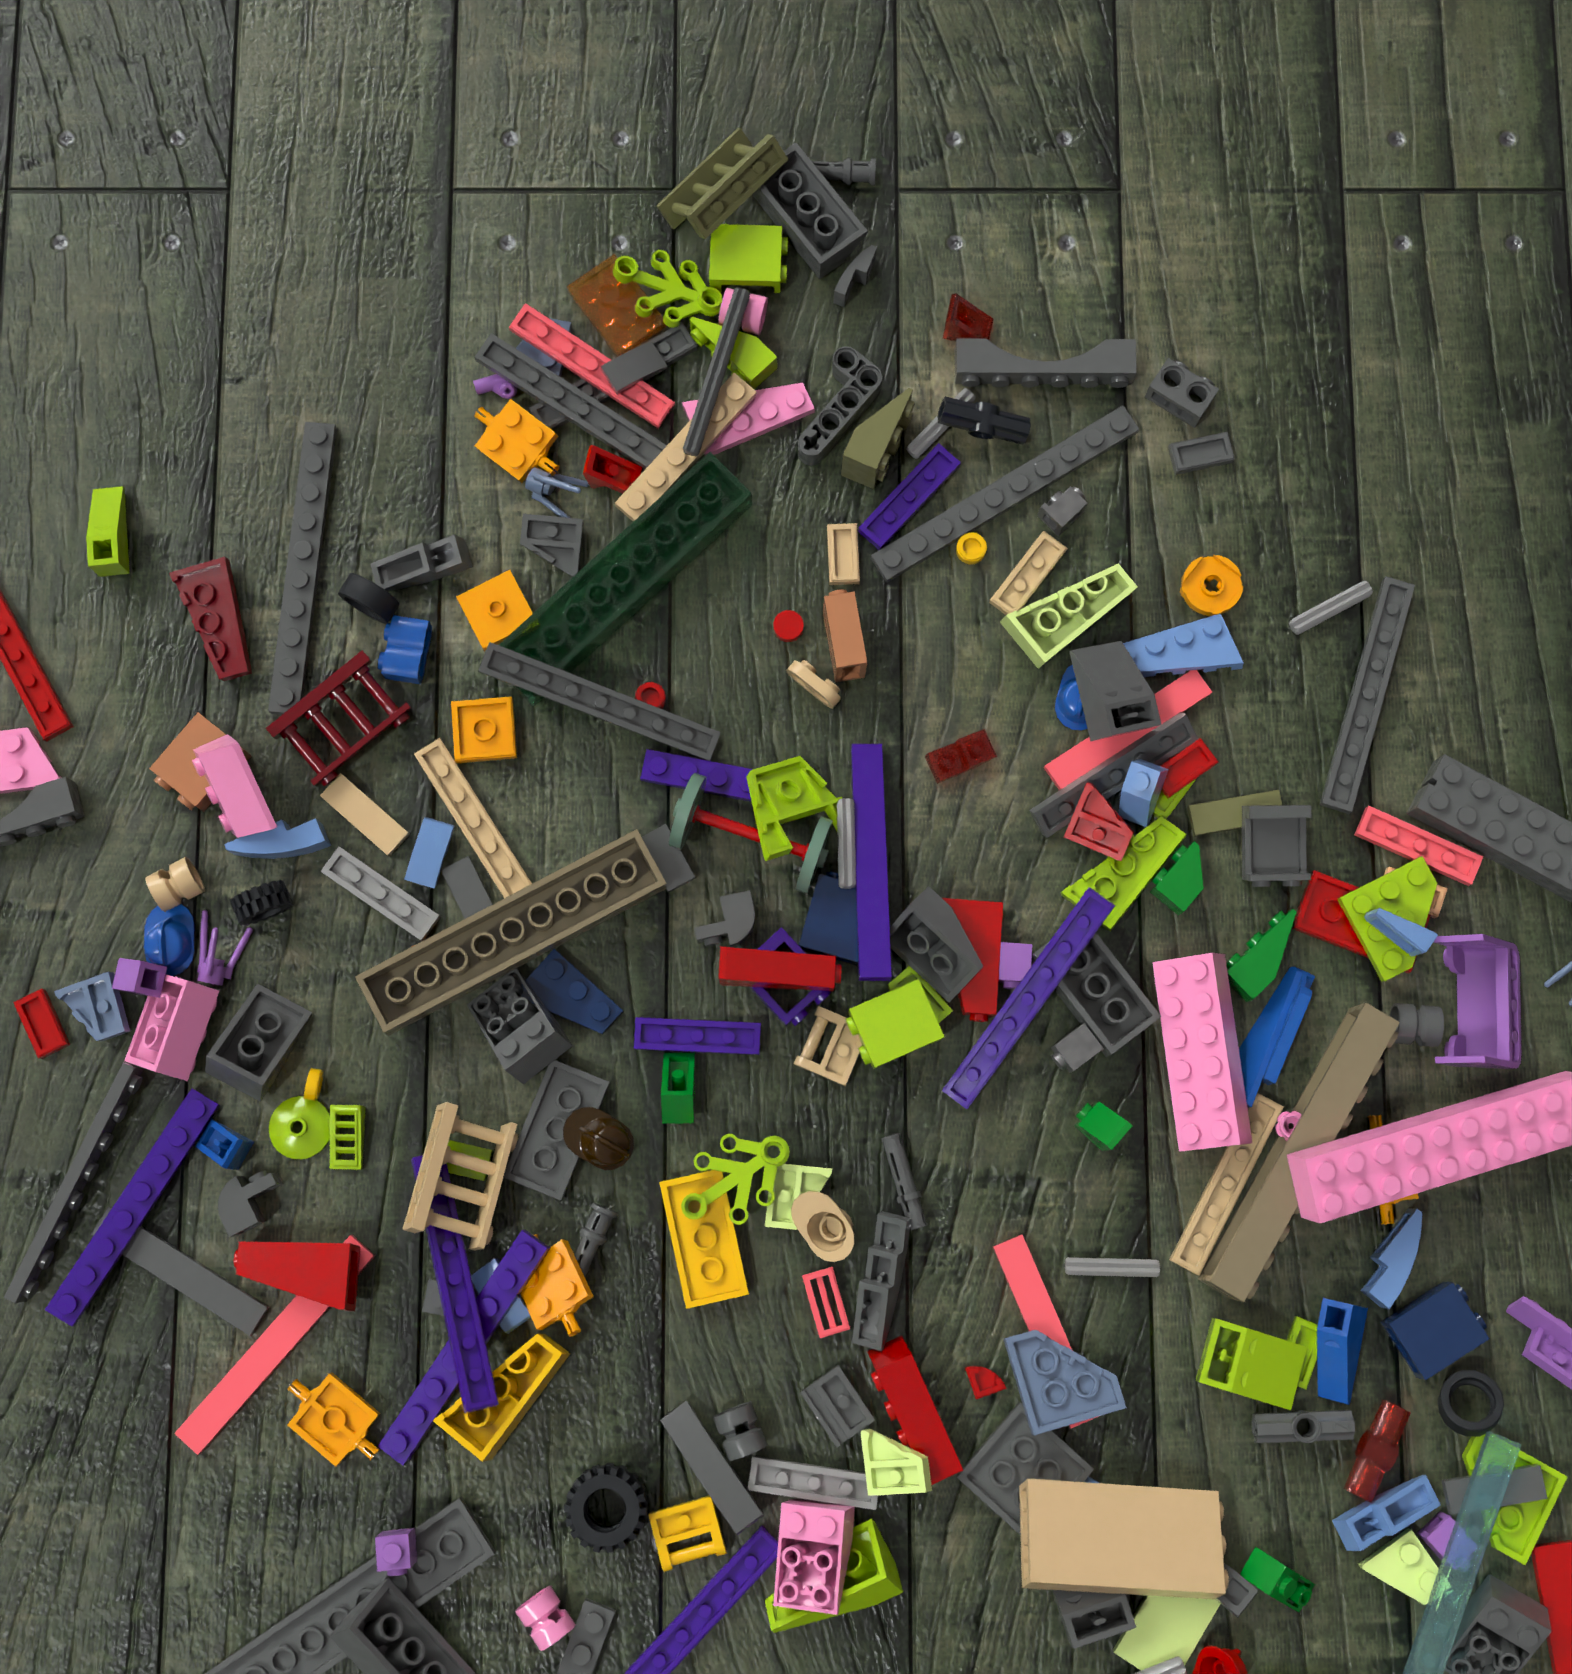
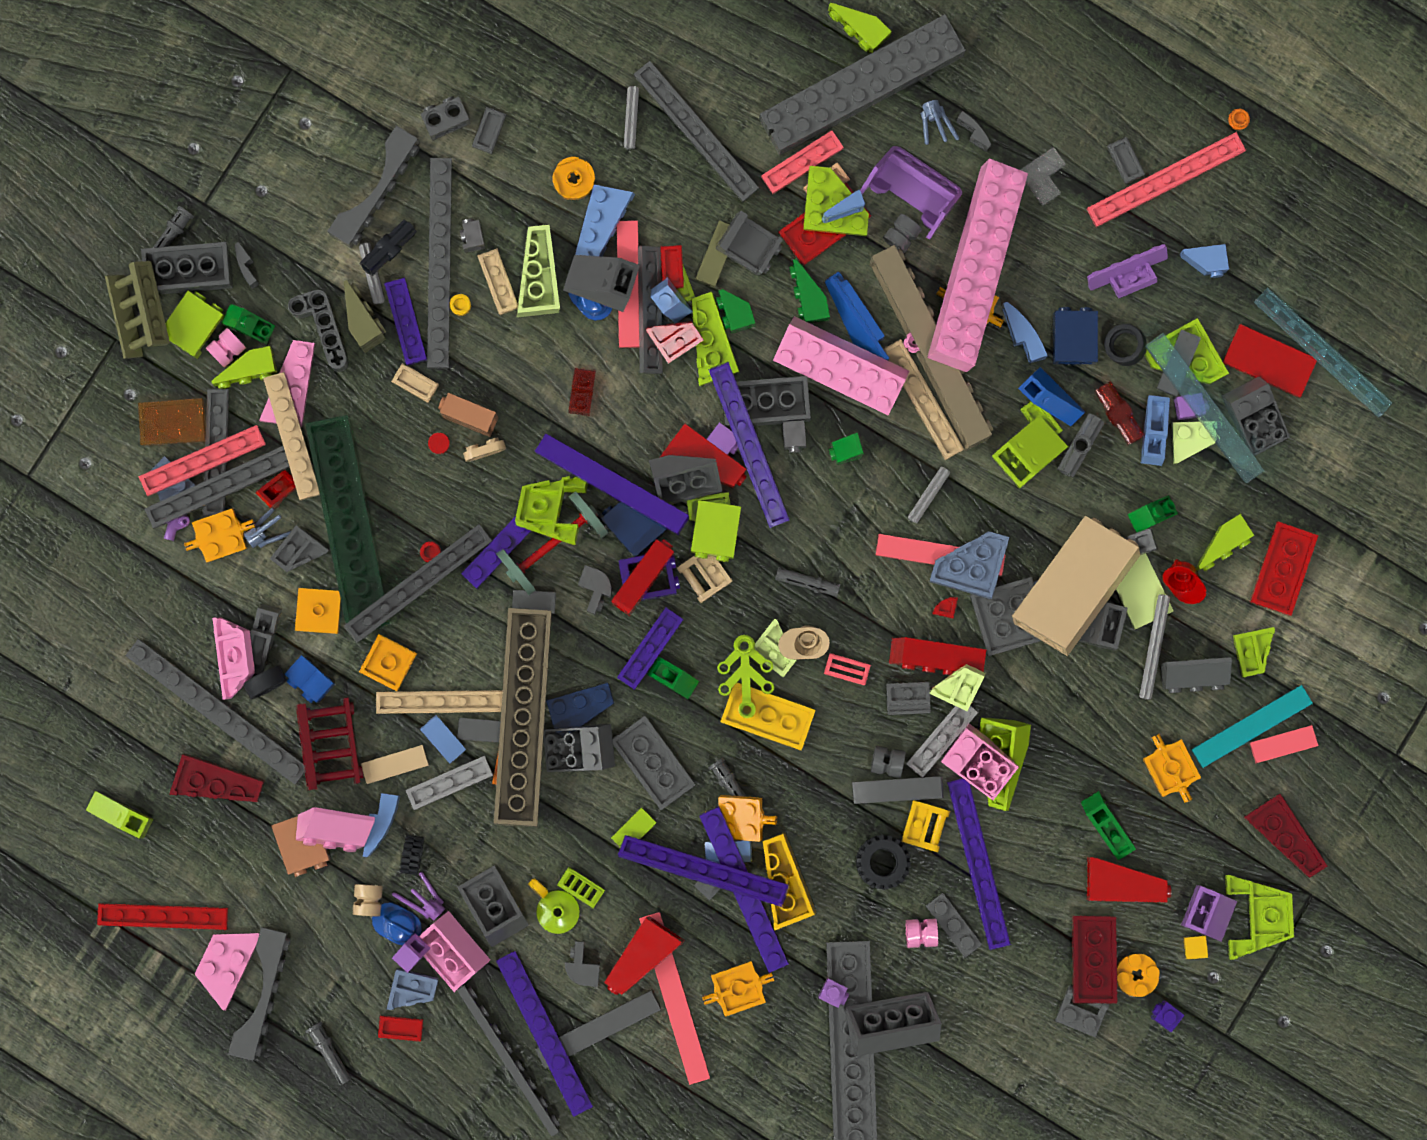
camera: 60 degrees left, 5 degrees up
blue slope [195,1119,254,1170] -> none
tan fence [402,1102,518,1251] -> none
dark brown piece [563,1107,634,1170] -> none
dark grey slope [601,342,668,395] -> none
lime plant [613,250,723,328] -> none
dark grey axle [683,287,750,457] -> none
light grey axle [837,798,856,889] -> none
dark grey slope [852,1211,912,1351] -> none
clear red slope [943,293,993,341] -> none
none -> bright pink wing [213,617,255,699]
none -> green slope [221,304,275,345]

